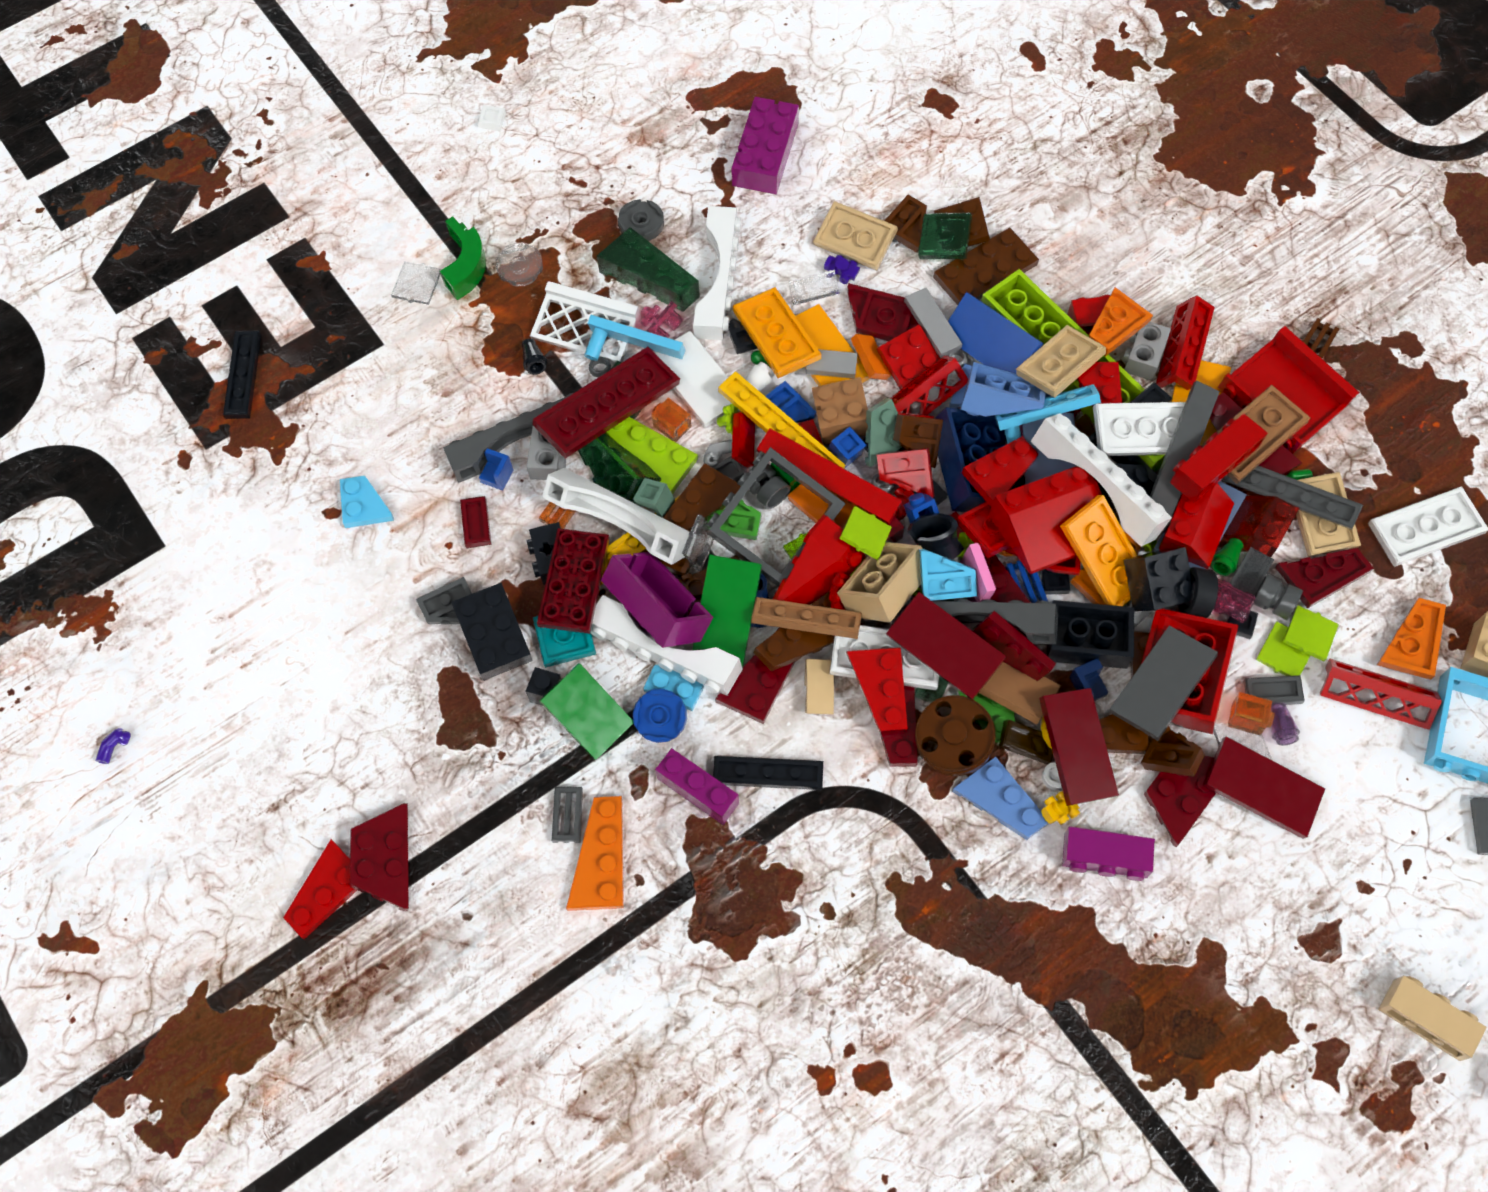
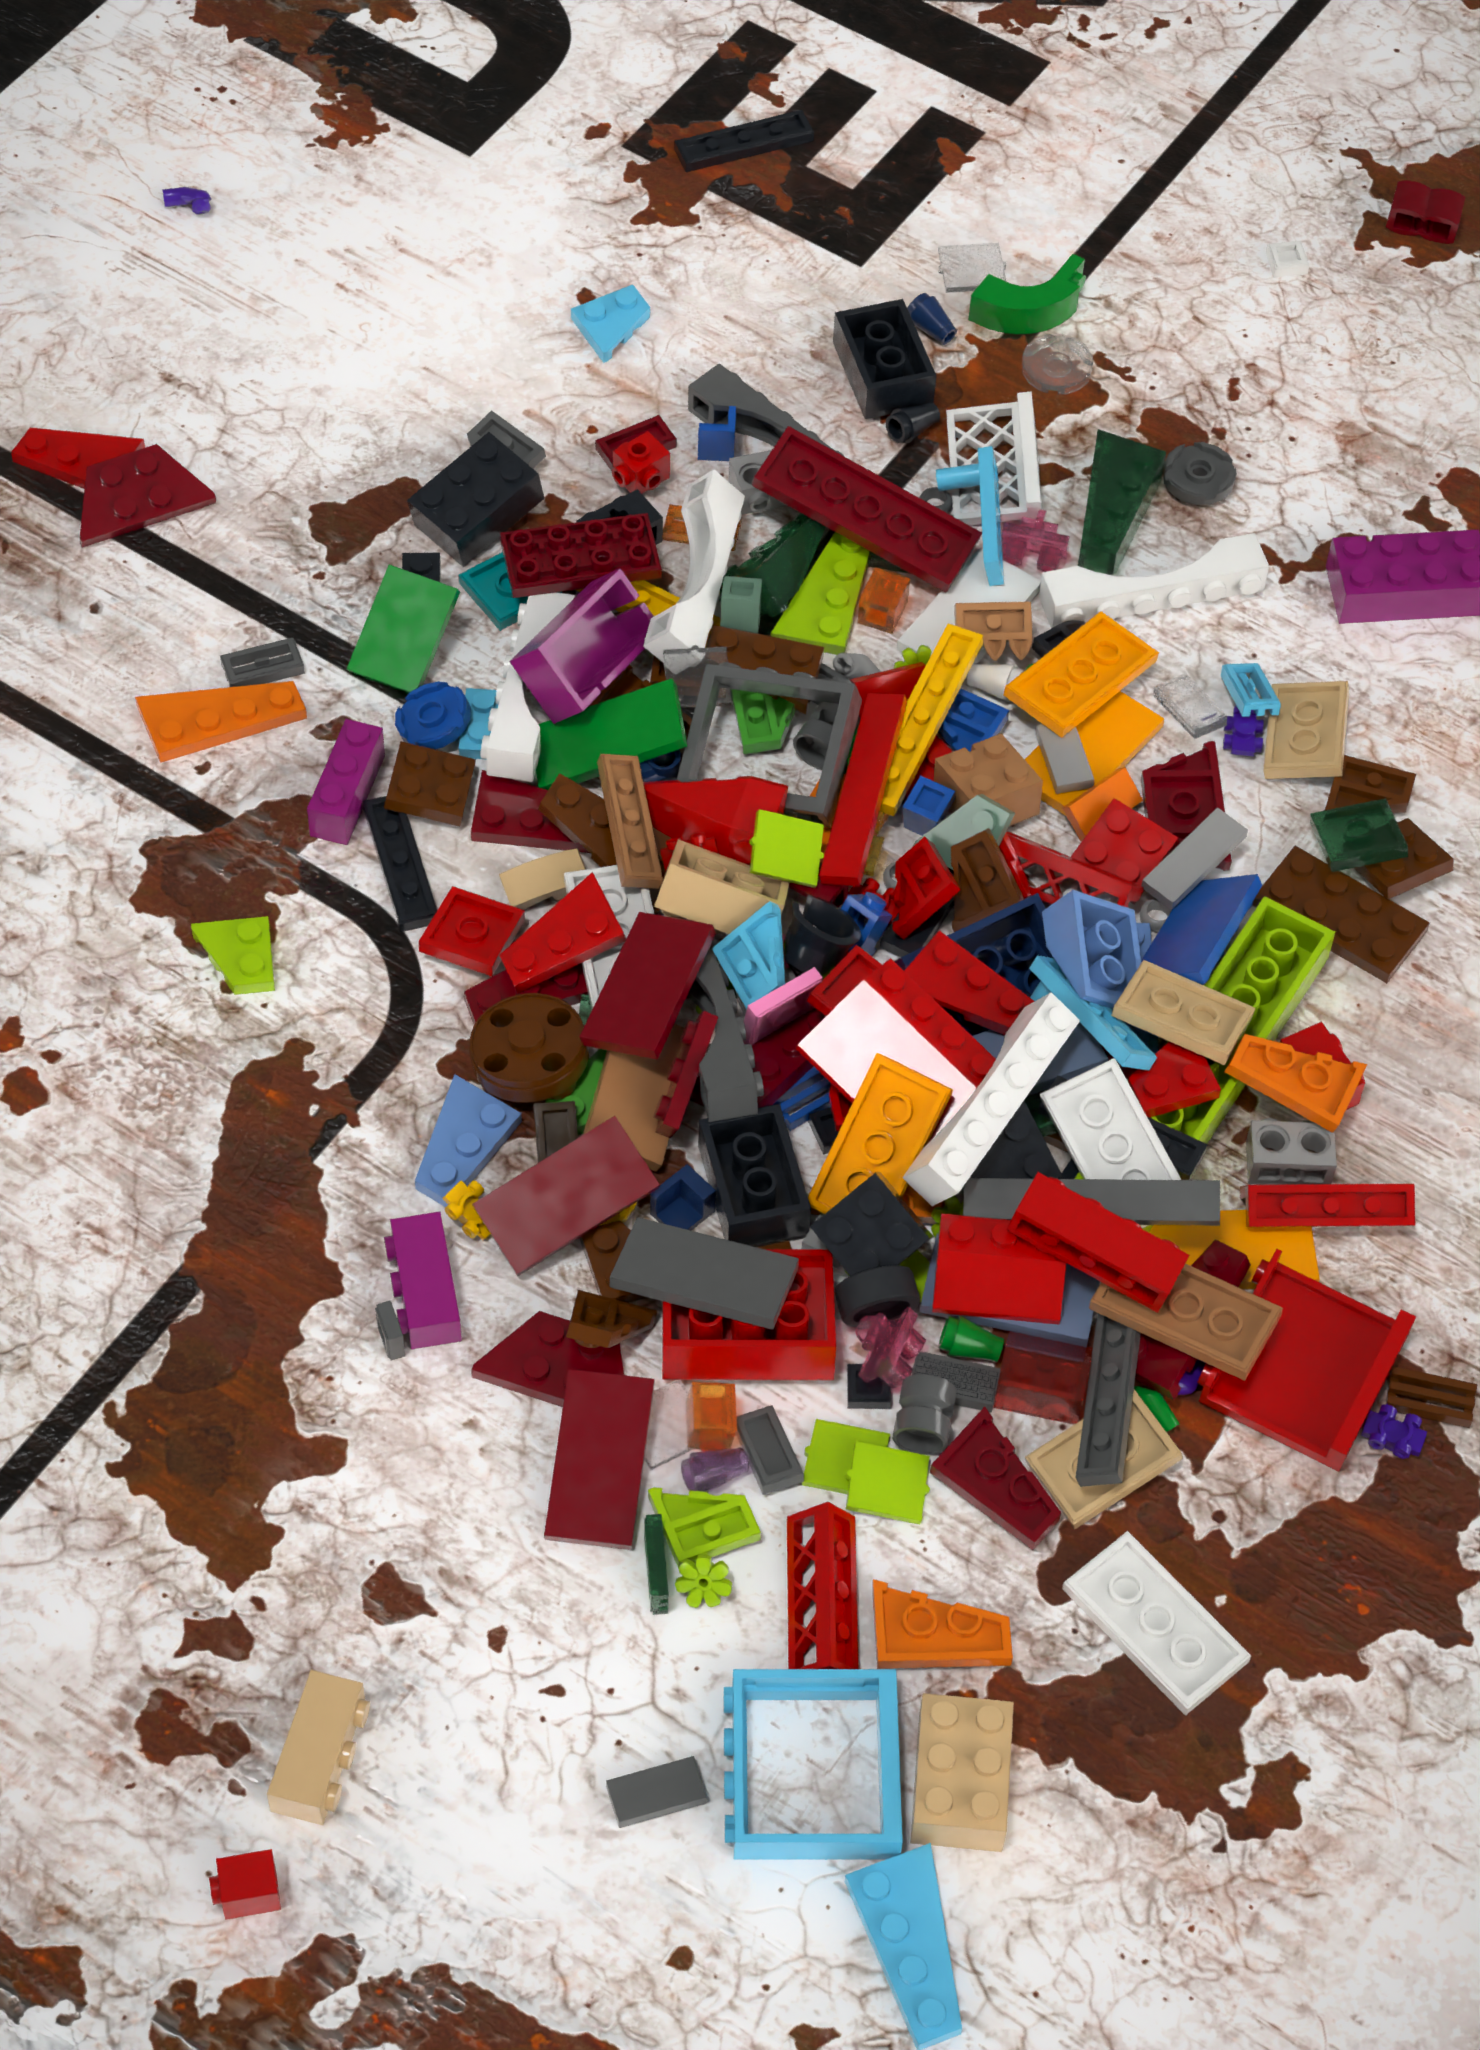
camera: 65 degrees right, 10 degrees down
none -> lime wing [191,916,275,995]
none -> dark grey tile [375,1300,405,1360]
none -> reddish brown plate [384,741,476,827]
none -> red plate [419,886,525,976]
none -> red brick [612,431,671,494]
none -> clear green tile [644,1514,669,1615]
none -> lime wing [648,1487,761,1569]
none -> lime plant [675,1554,732,1608]
none -> black brick [833,299,937,419]
none -> dark blue cone [907,293,957,345]
none -> medium nougat plate [954,602,1032,661]
none -> medium azure tile [1221,663,1281,717]
none -> dark purple piece [1361,1404,1427,1459]
none -> dark red brick [1386,180,1466,244]

